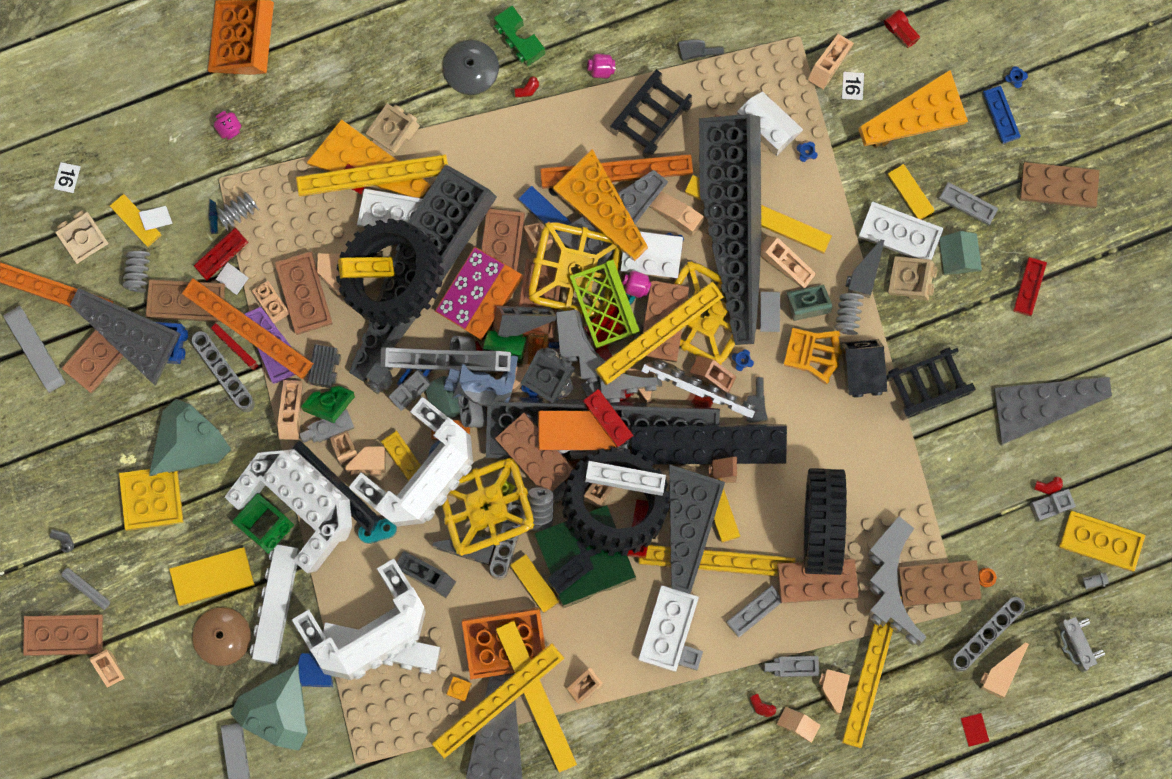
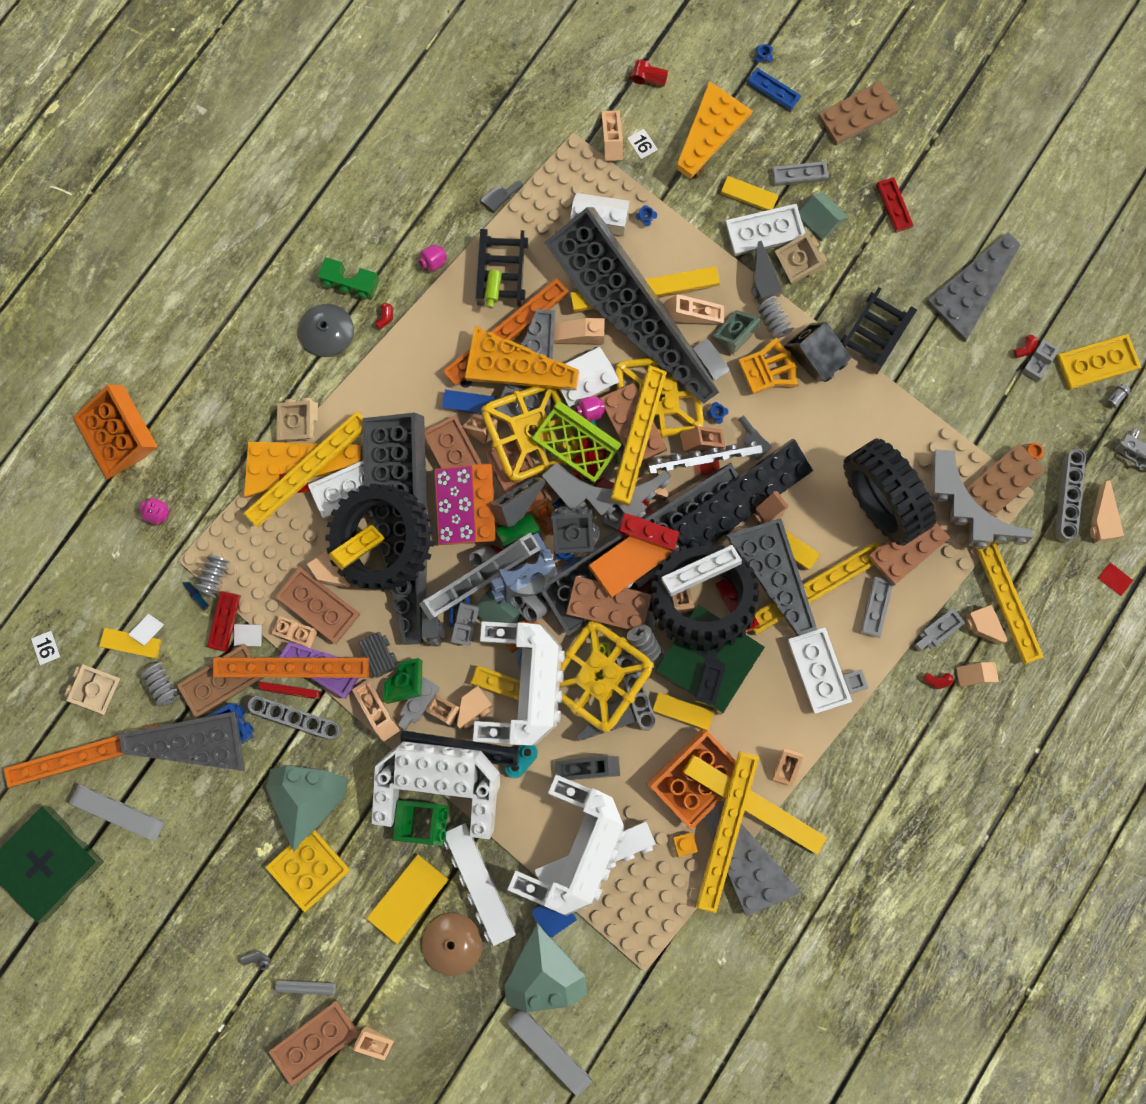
camera: 35 degrees left, 0 degrees up
nougat plate [62,330,124,394] -> none
none -> lime cylinder [484,270,502,308]

